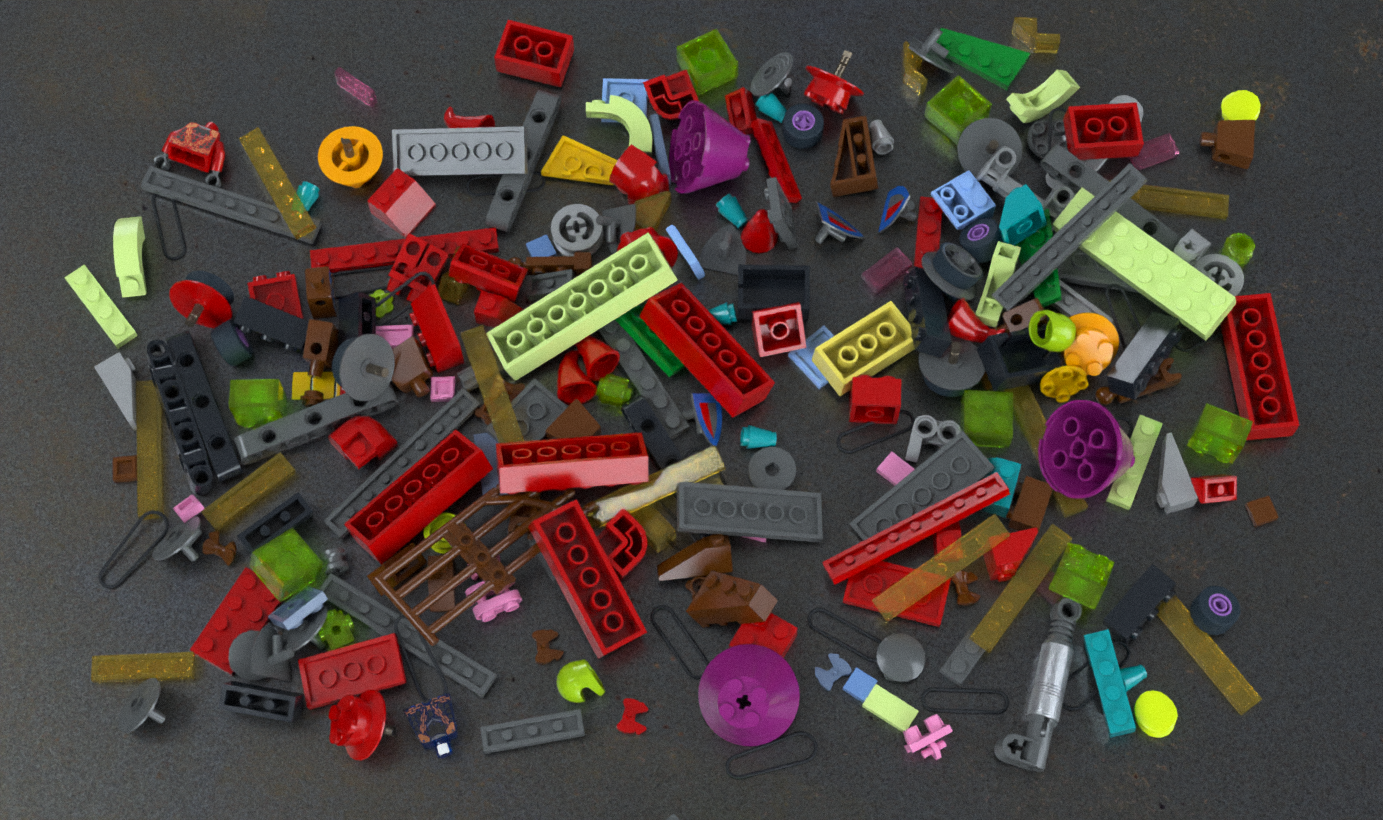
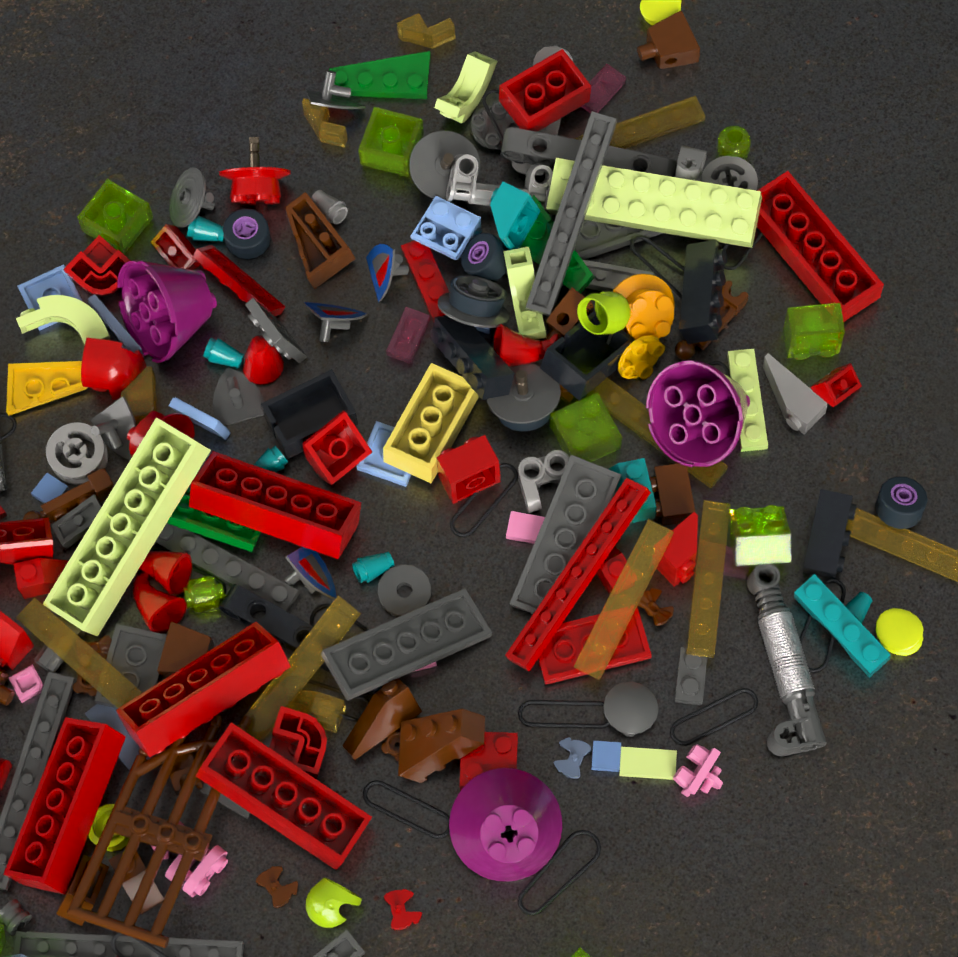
camera: 25 degrees left, 0 degrees up
reddish brown tile [1245,496,1279,527] -> none

